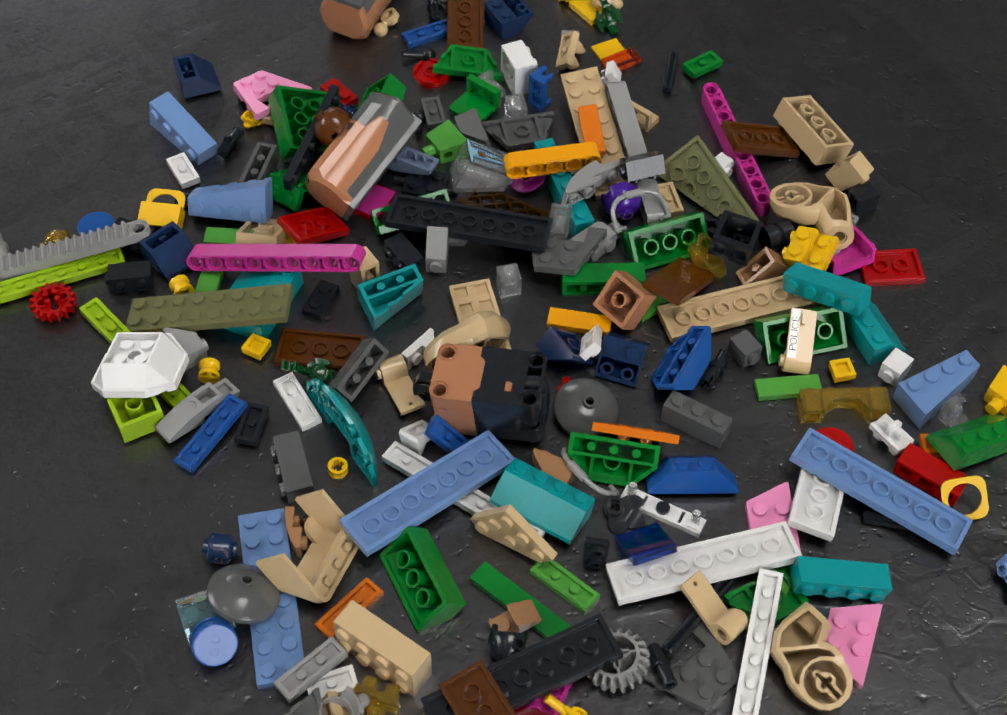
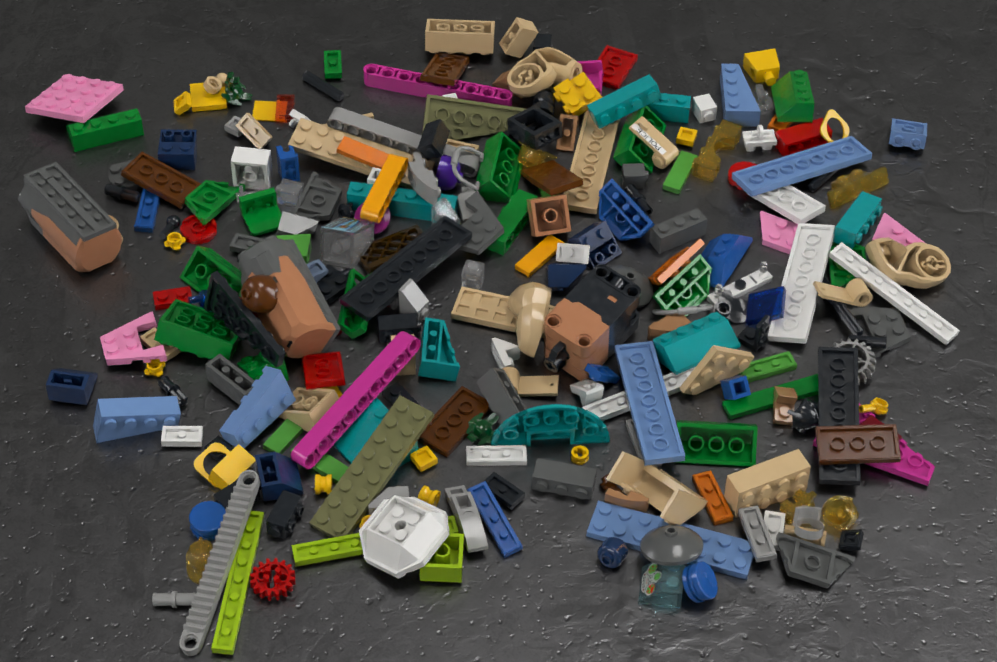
camera: 60 degrees left, 5 degrees down
none -> yellow plate [164,232,186,250]
none -> blue brick [720,375,751,400]
none -> clear yellow bracket [827,166,889,209]

